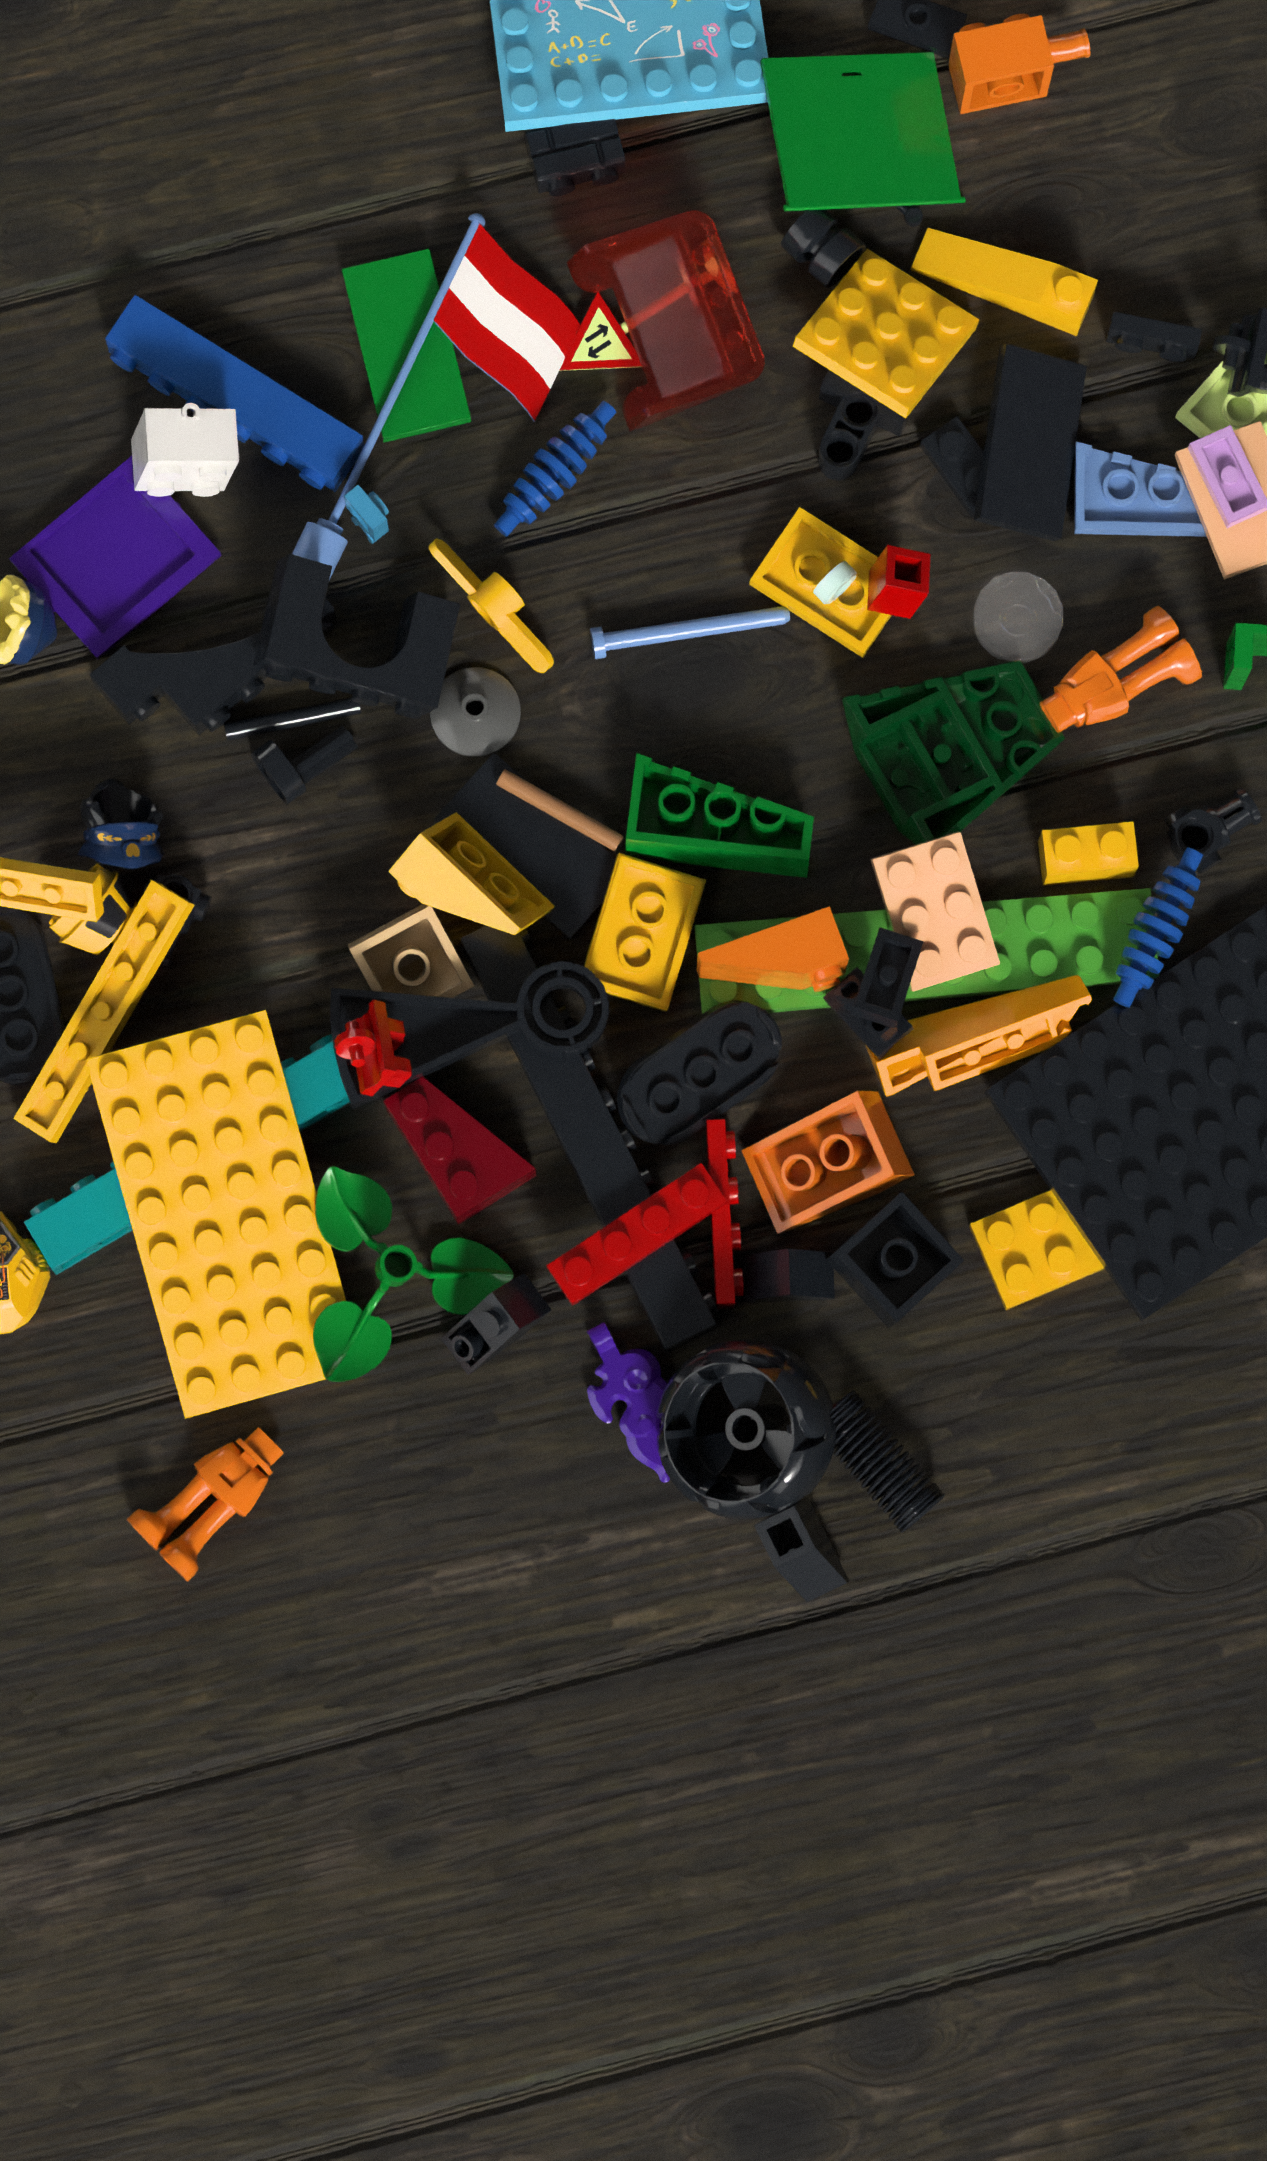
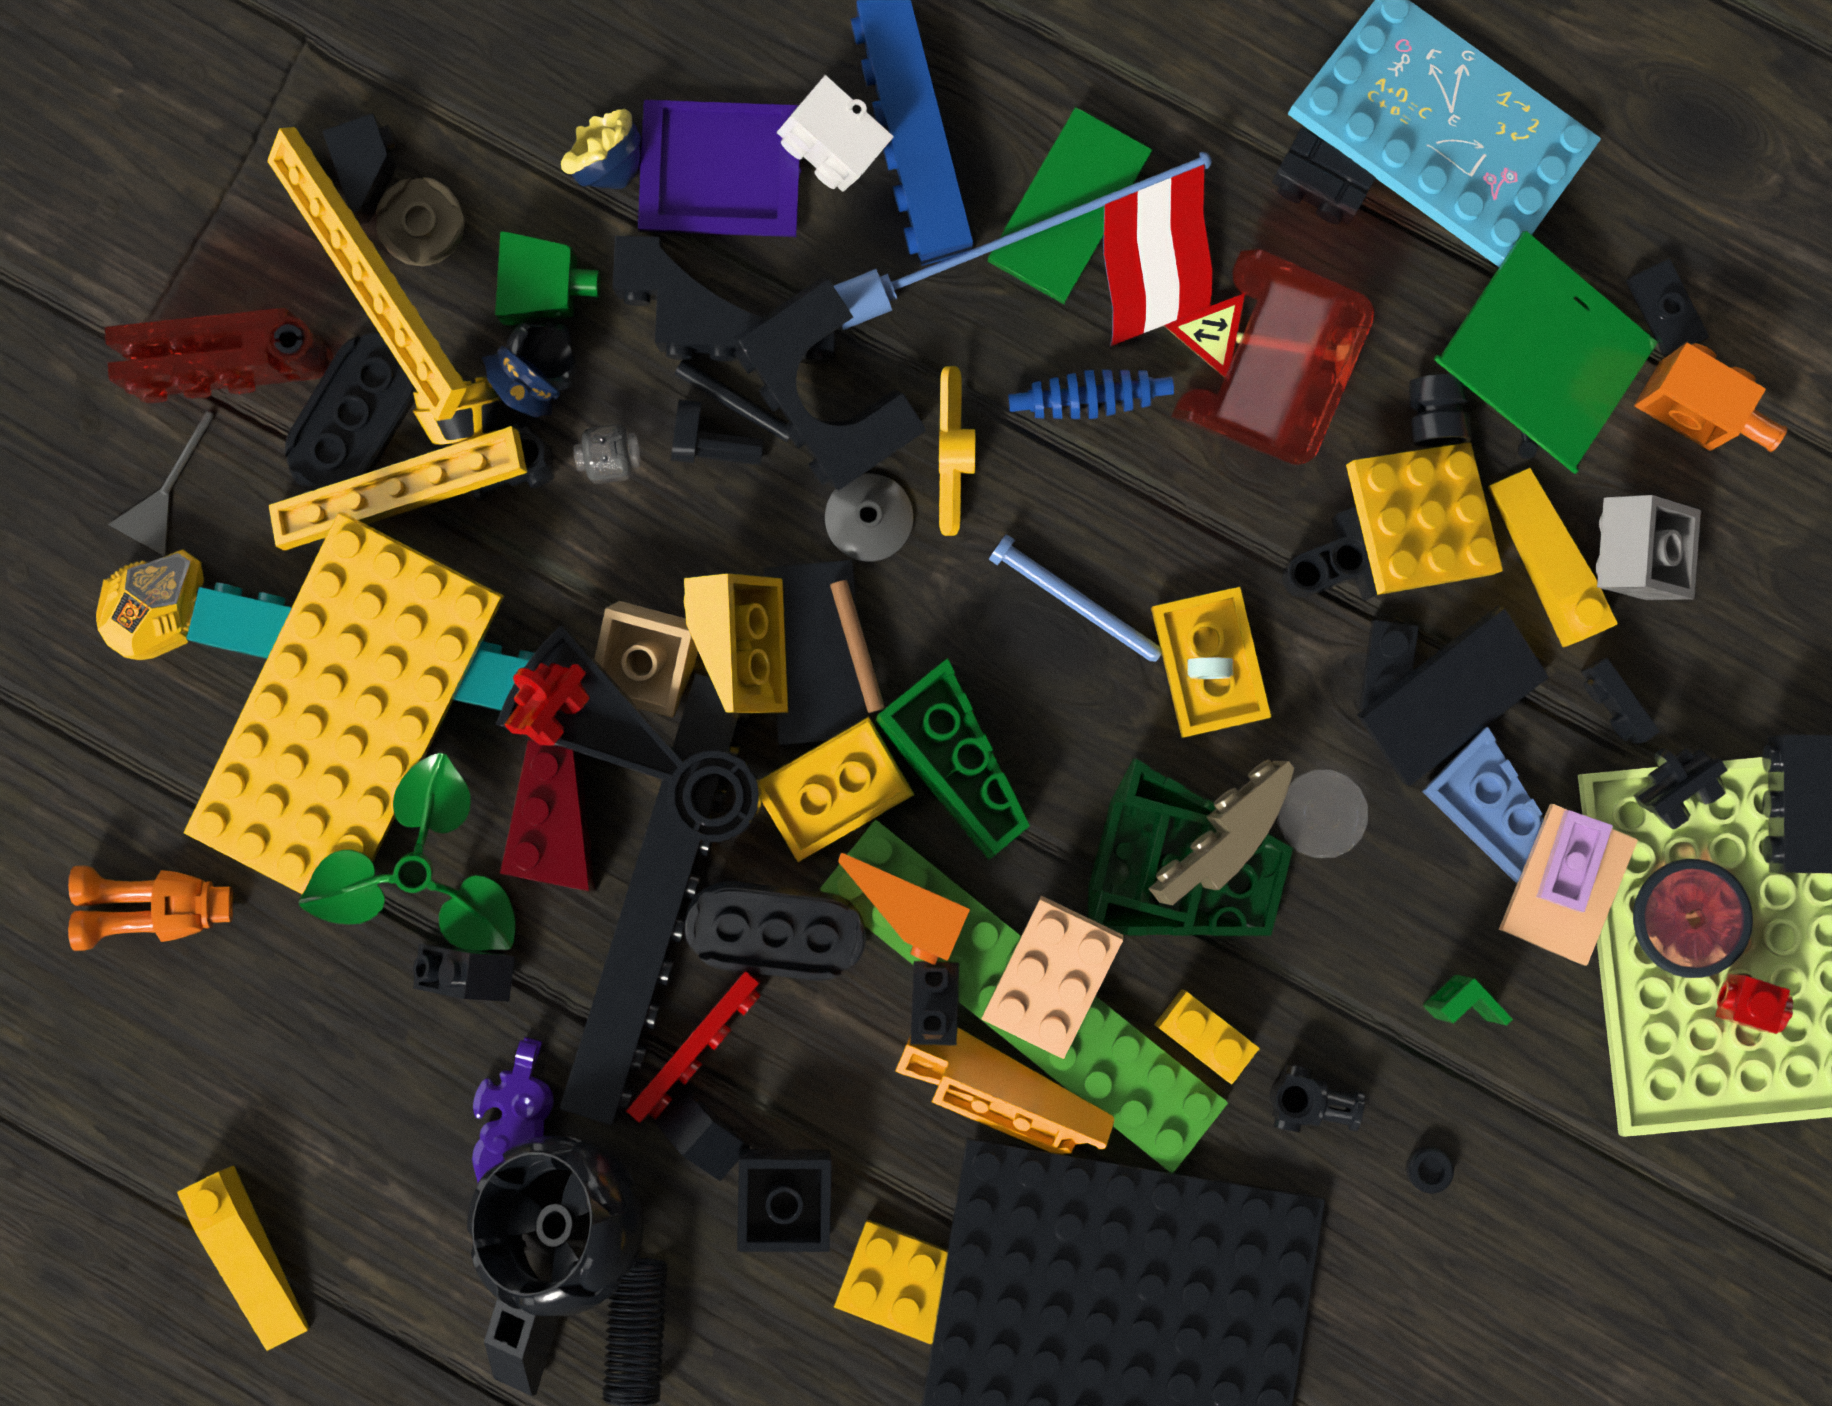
camera: 50 degrees right, 5 degrees up
dark azure plate [344,485,389,544] -> none
red plate [546,1163,727,1306] -> none
orange slope [741,1091,915,1234] -> none
black plate [851,927,924,1029] -> none
red brick [867,545,931,619] -> none
orange piece [1040,606,1202,733] -> none
blue piece [1113,847,1203,1008] -> none
none -> yellow slope [177,1165,310,1351]
none -> green torso [495,232,601,325]
none -> head [574,424,641,484]
none -> dark tan slope [1149,759,1294,905]
none -> light grey brick [1596,495,1701,600]

